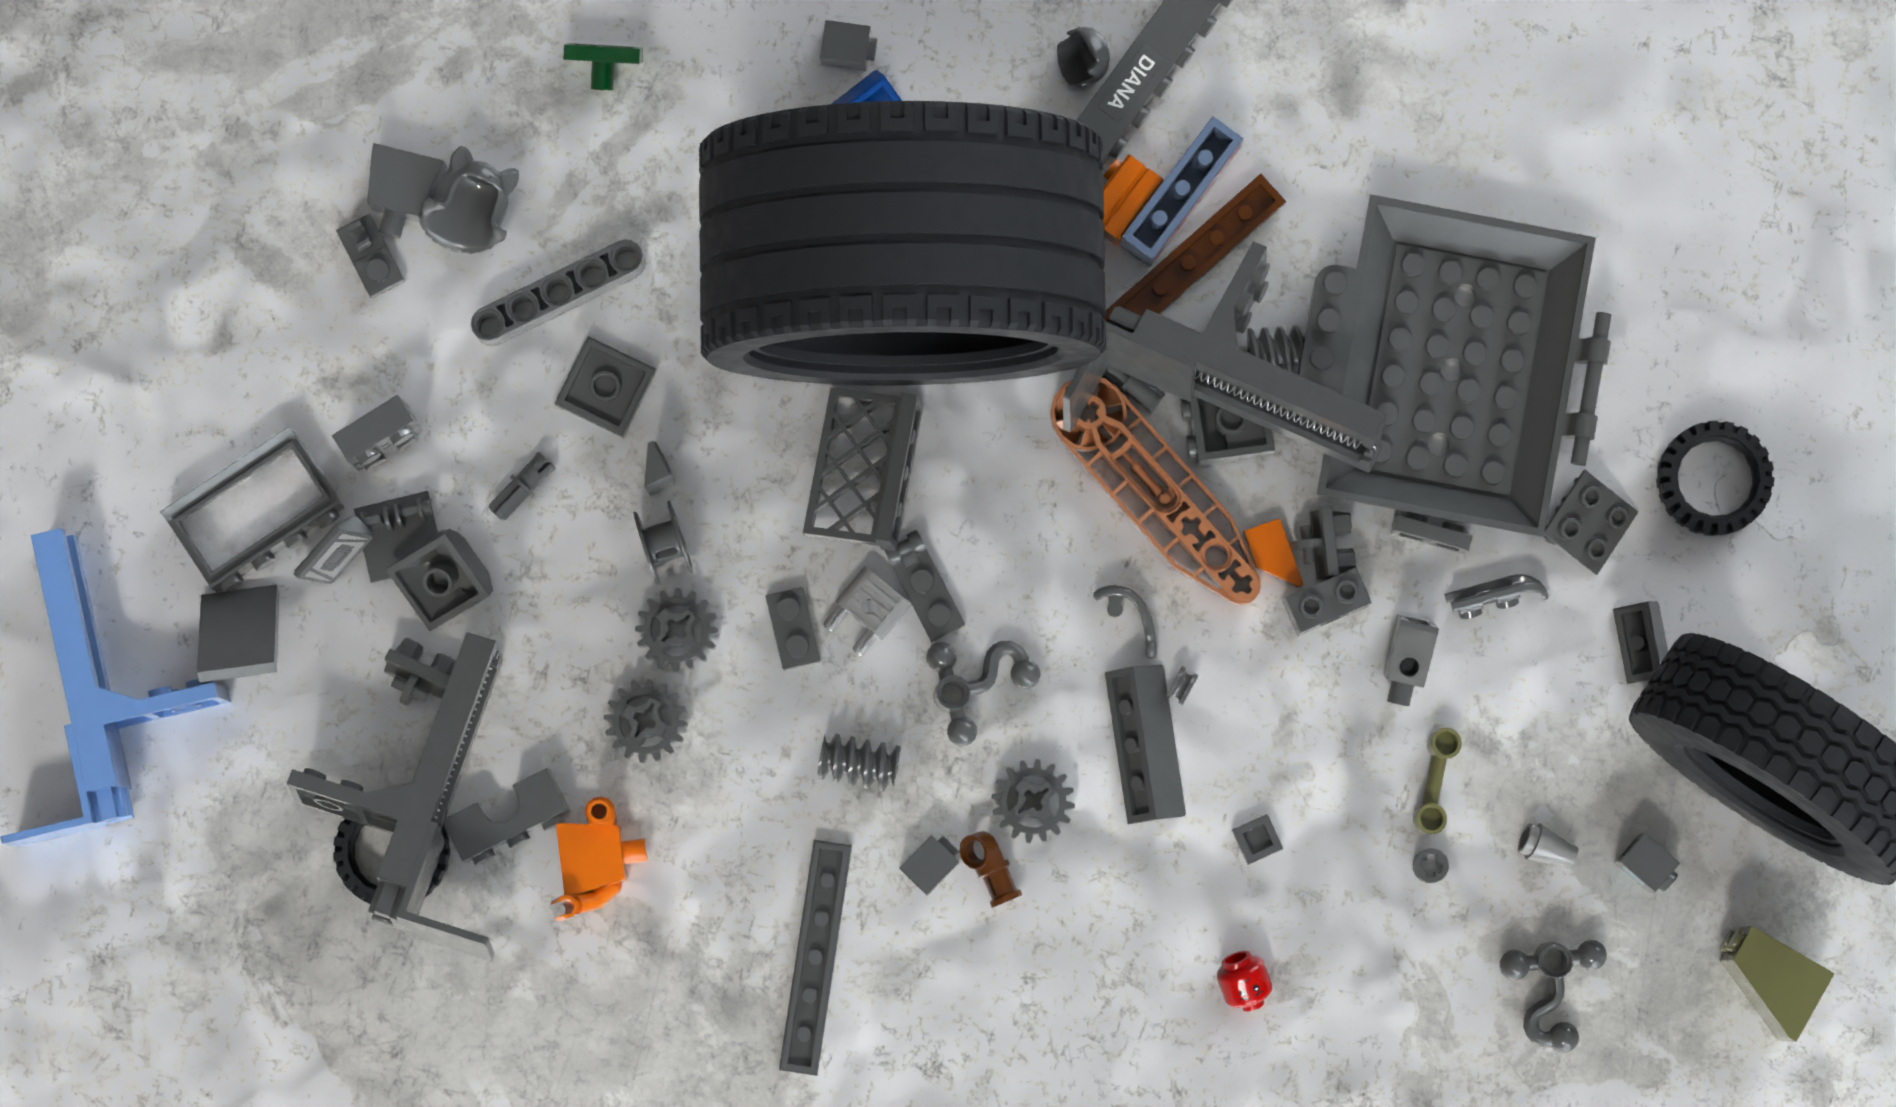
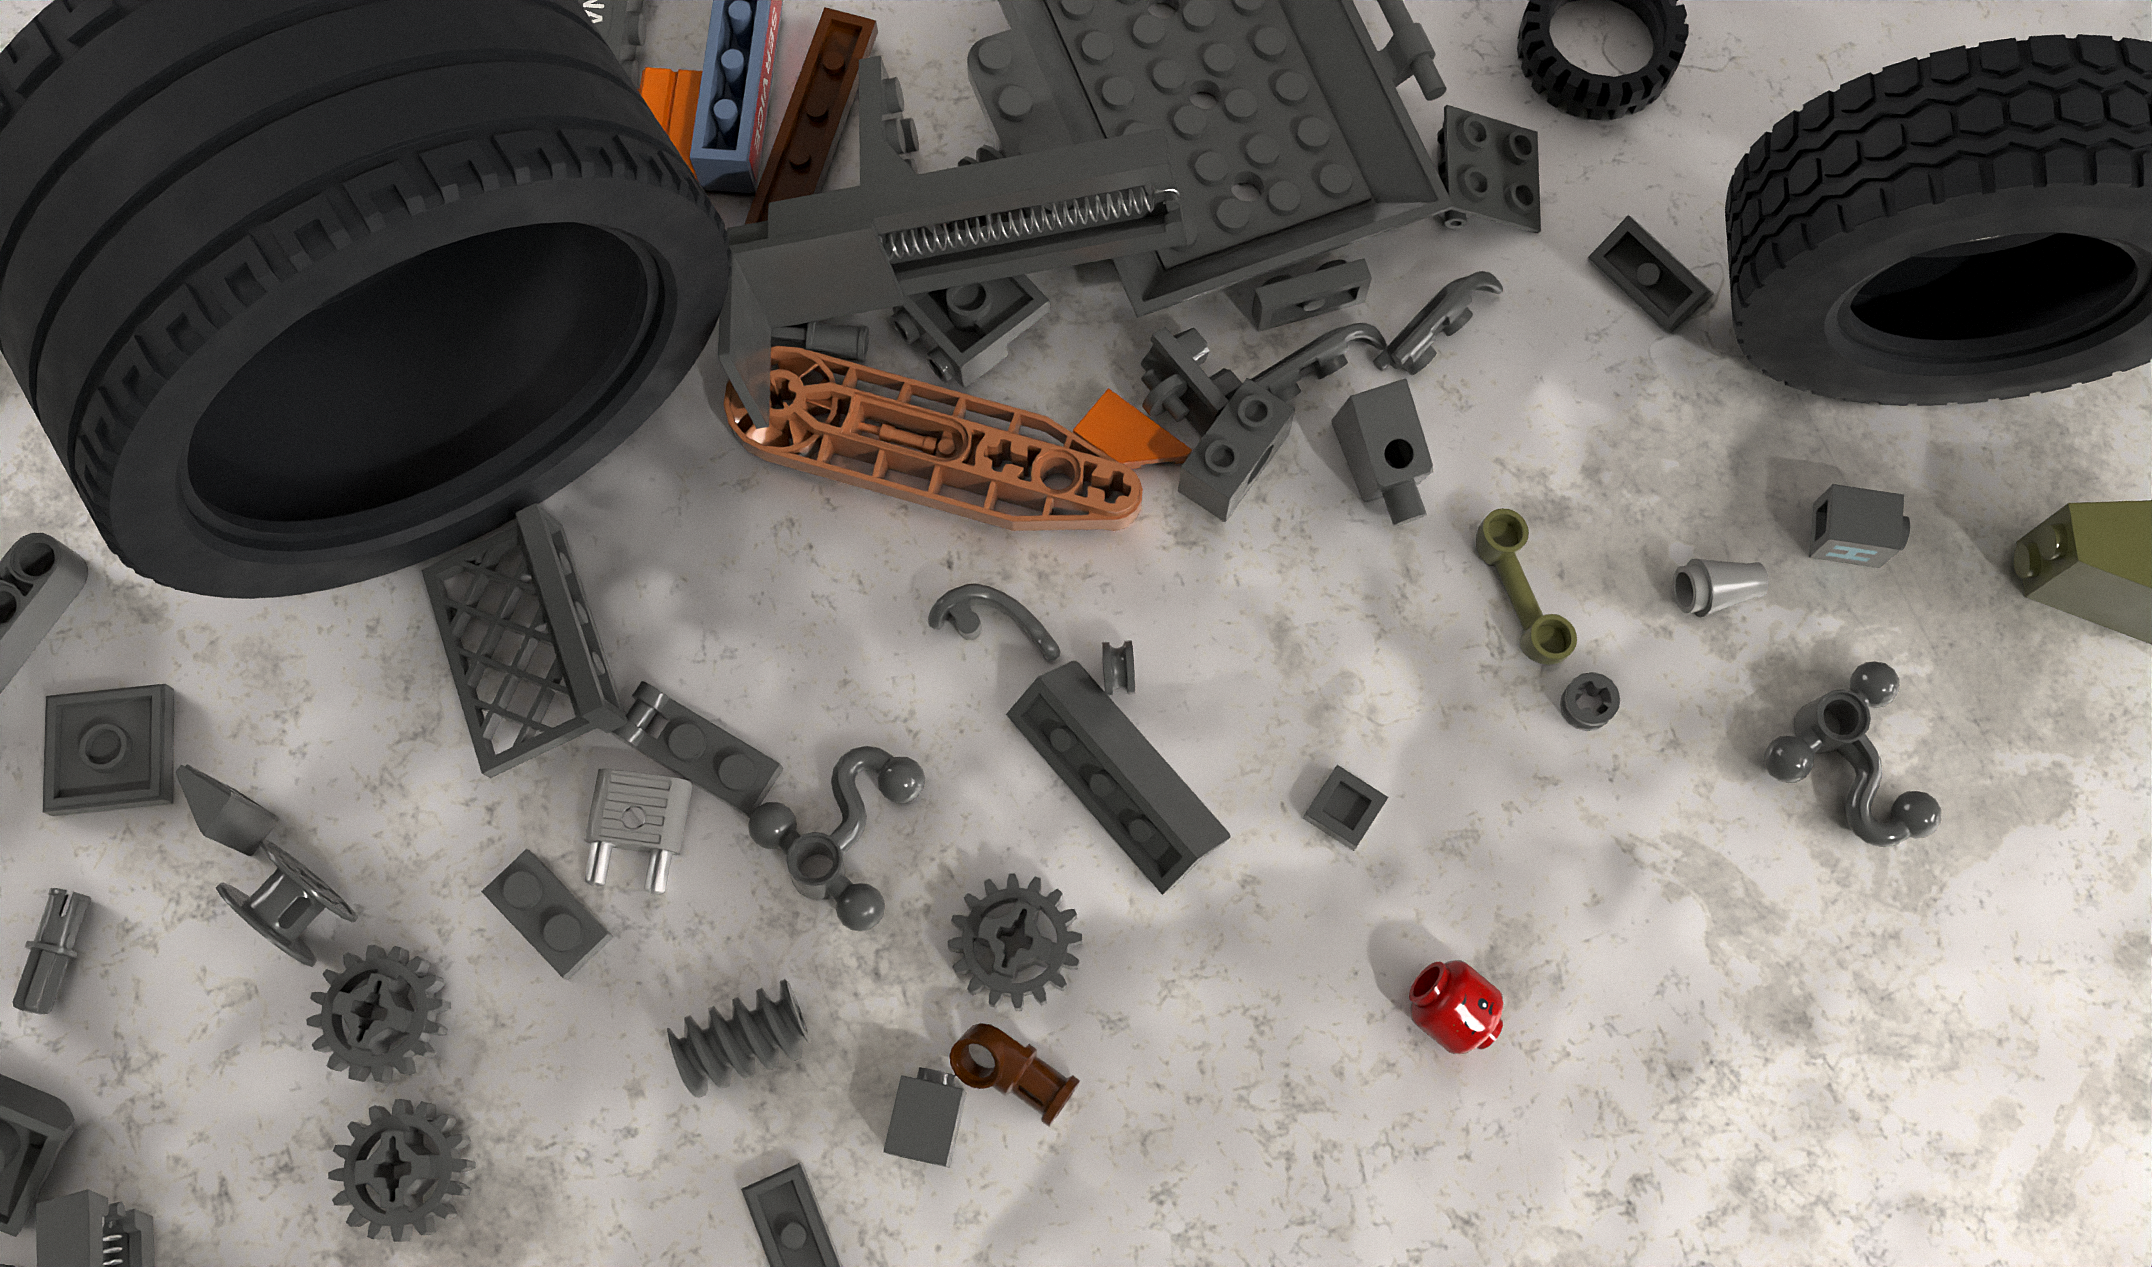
camera: 35 degrees left, 10 degrees down
none -> dark grey piece [1250,323,1387,402]

